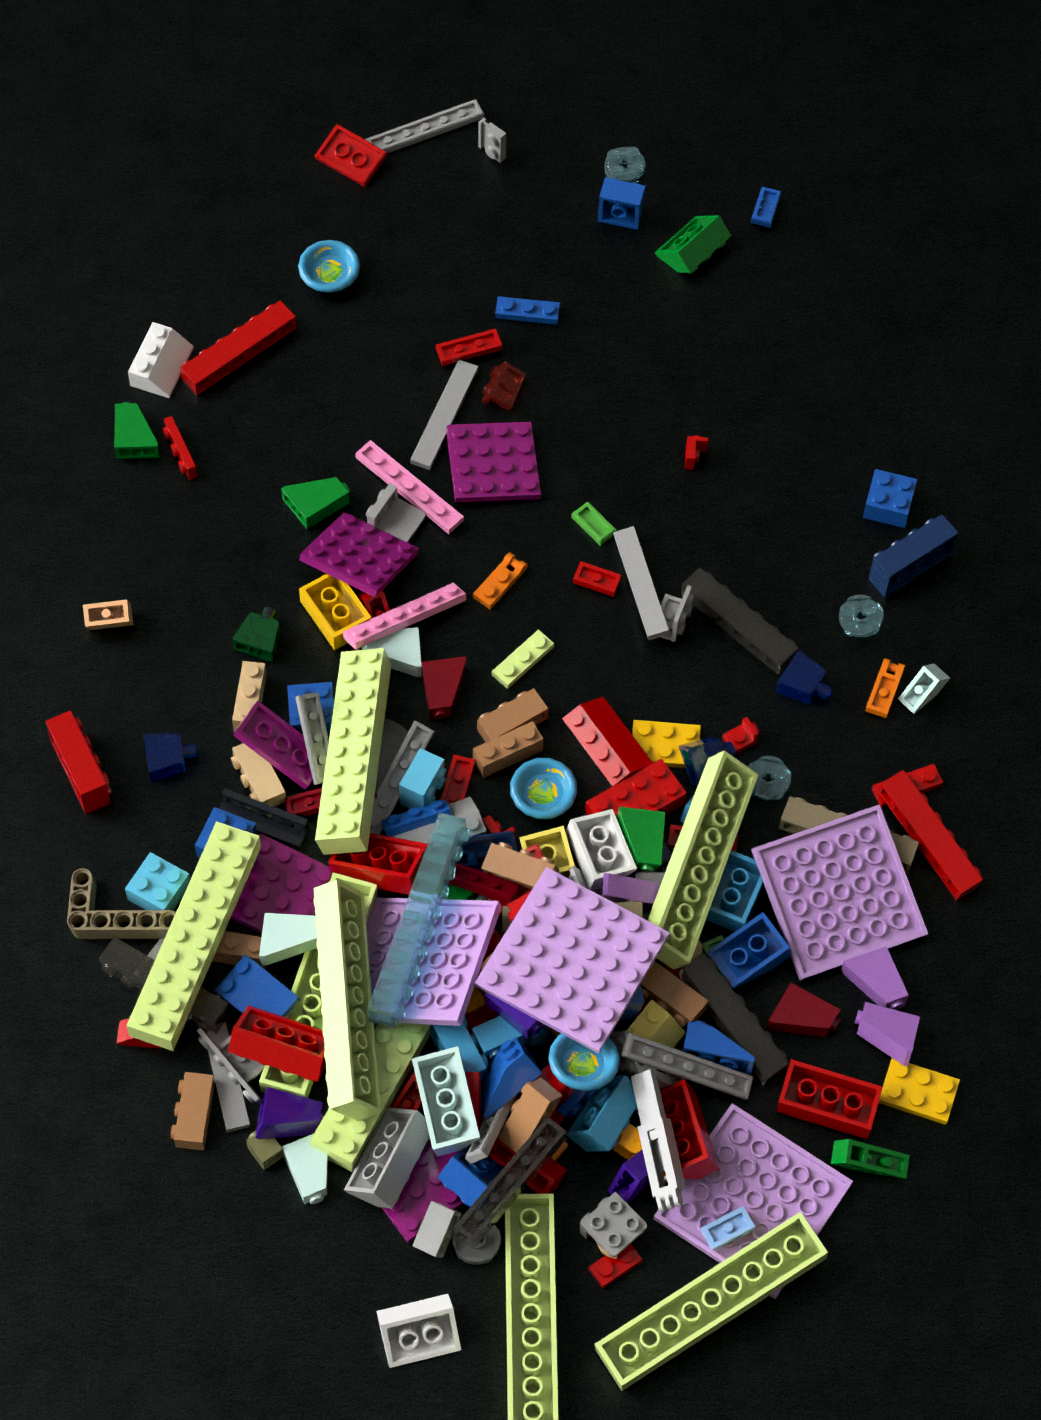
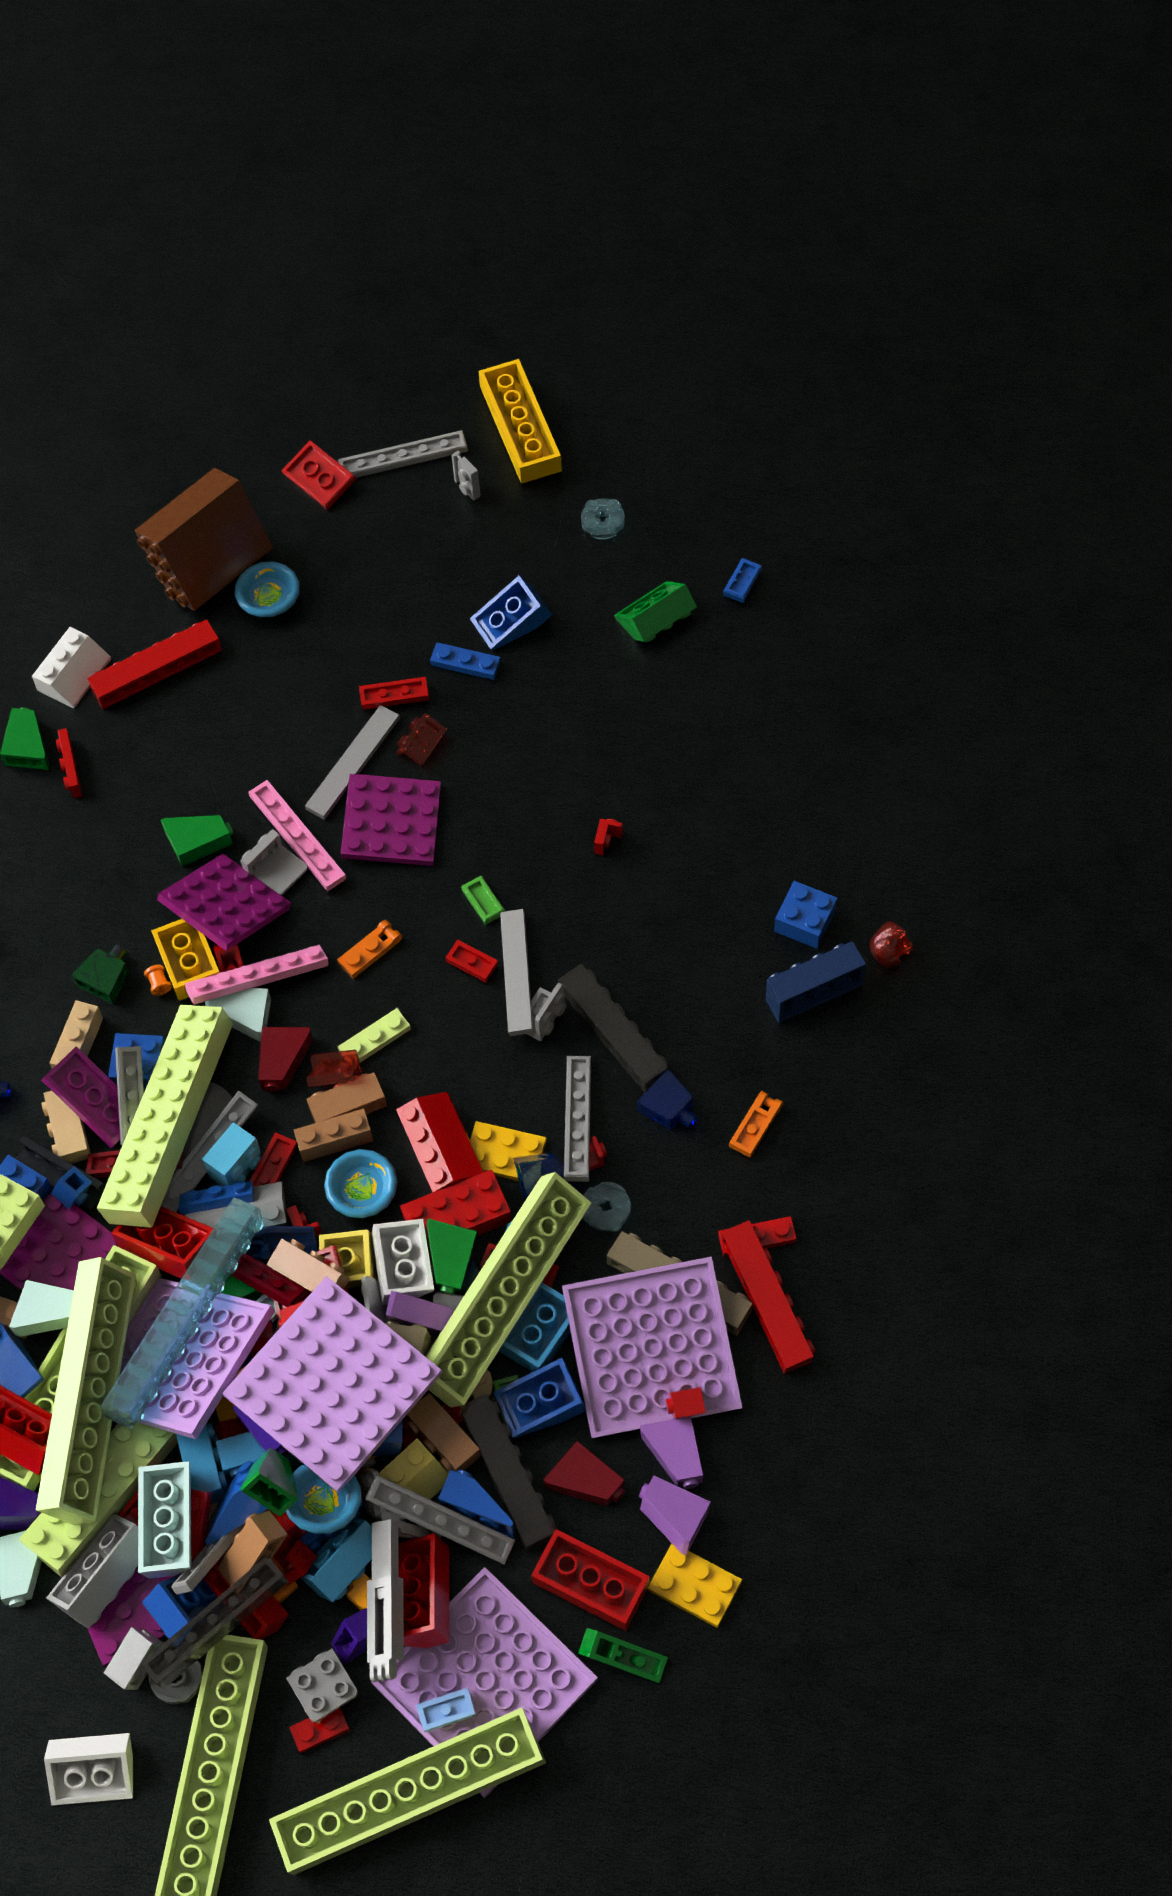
camera: 15 degrees right, 0 degrees up
blue brick [598,177,645,230] -> none
clear light blue plate [839,595,884,637] -> none
light aqua slope [898,664,950,714] -> none
none -> blue brick [51,1166,92,1210]
none -> reddish brown container [134,468,273,611]
none -> orange bush [144,965,172,996]
none -> green slope [241,1448,298,1516]
none -> red bracket [280,1539,317,1586]
none -> clear red bracket [307,1049,362,1087]
none -> blue slope [470,575,552,650]
none -> yellow brick [479,359,562,484]
none -> light grey tile [564,1056,591,1181]
none -> red brick [665,1387,706,1419]
none -> clear red hair [870,922,913,968]

